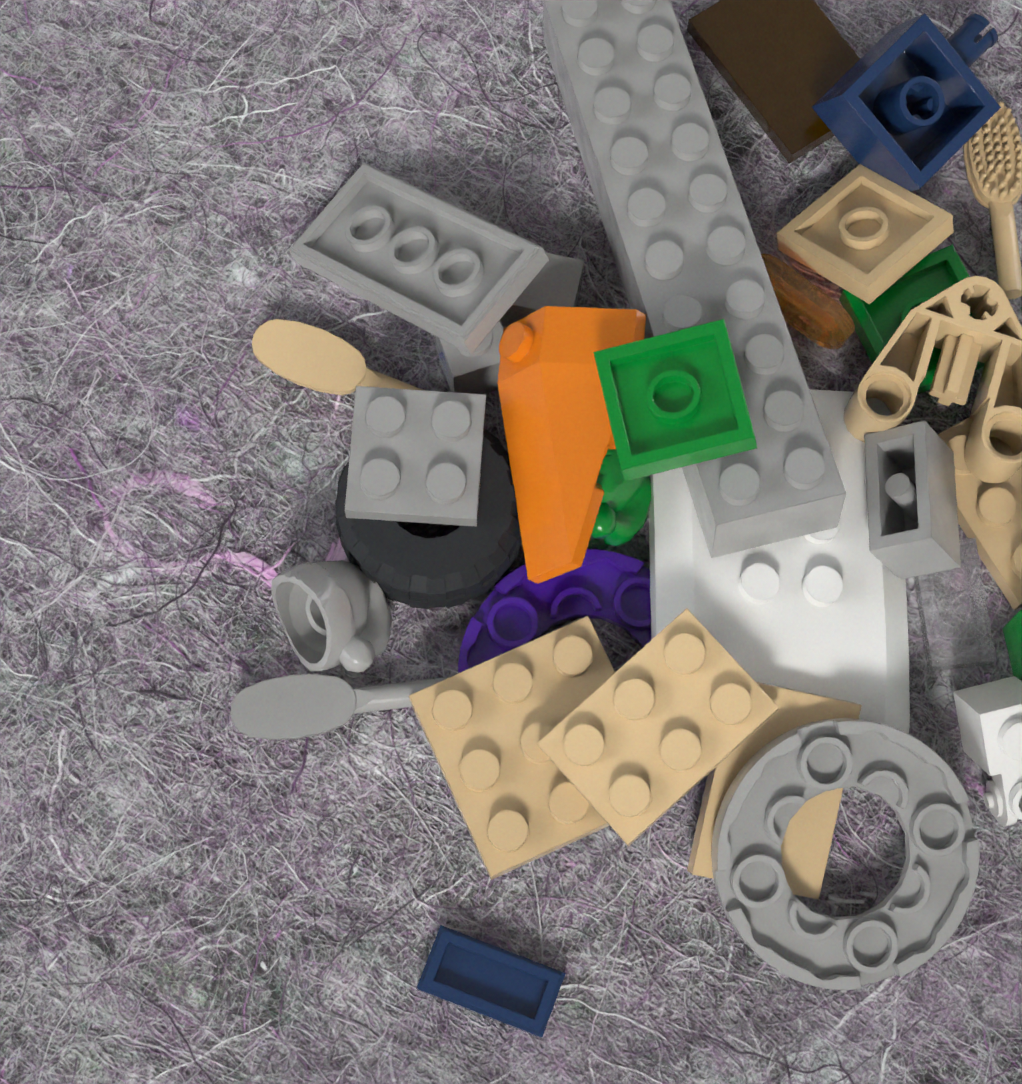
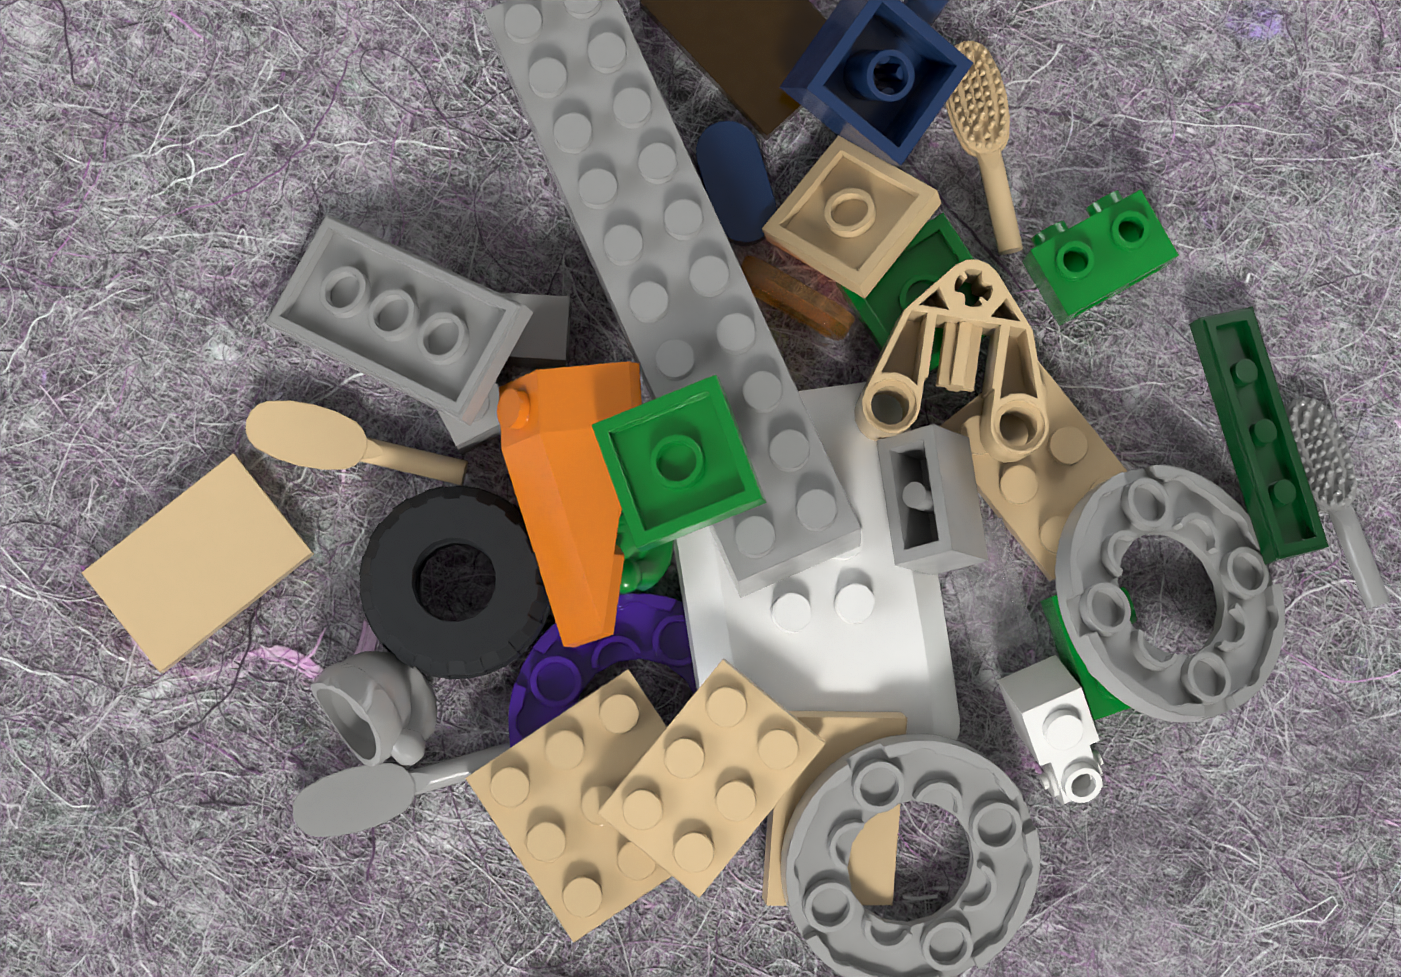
camera: 15 degrees left, 10 degrees up
light grey plate [345,386,486,527] -> none
none -> tan tile [81,453,314,673]
none -> dark blue tile [696,121,777,246]

